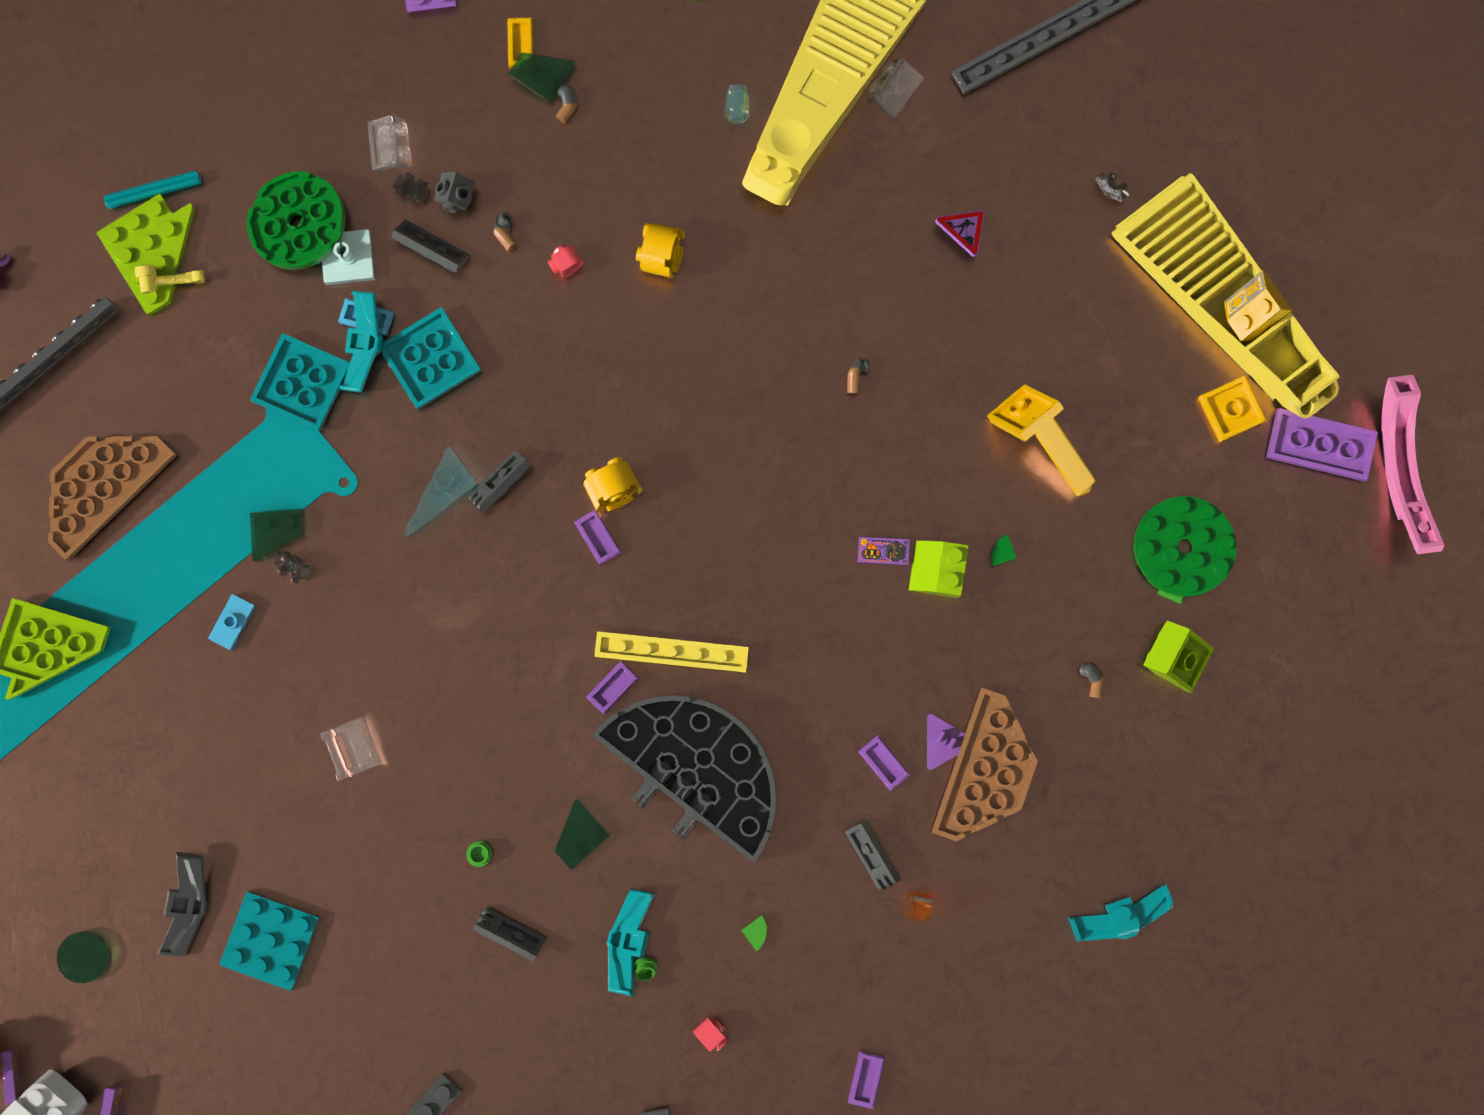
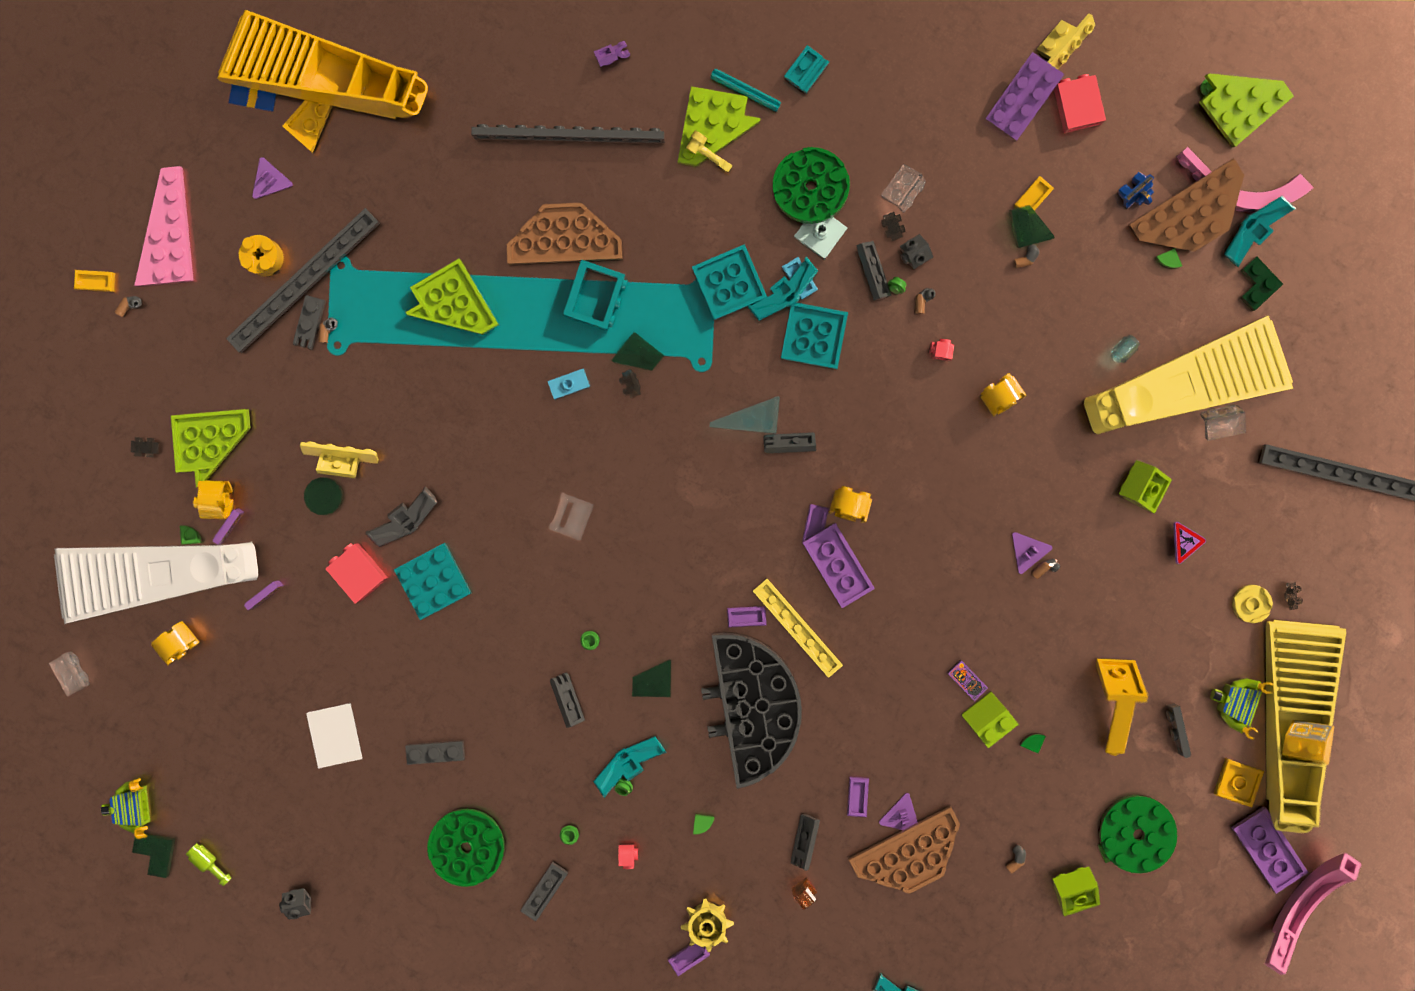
camera: 40 degrees right, 5 degrees up
none -> light yellow bracket [300,442,379,478]
none -> coral brick [326,543,388,604]
none -> bright green plate [560,825,579,845]
none -> teal window [563,260,628,331]
none -> light yellow brick [681,899,734,952]
none -> teal plate [784,45,830,94]
none -> medium lavender plate [802,523,875,608]
none -> bright green plate [888,277,907,294]
none -> medium lavender piece [1012,532,1052,574]
none -> lime slope [1119,460,1172,514]
none -> dark grey hinge [1166,703,1191,758]
none -> lime torso [1210,678,1273,740]
none -> light yellow tile [1232,585,1273,623]

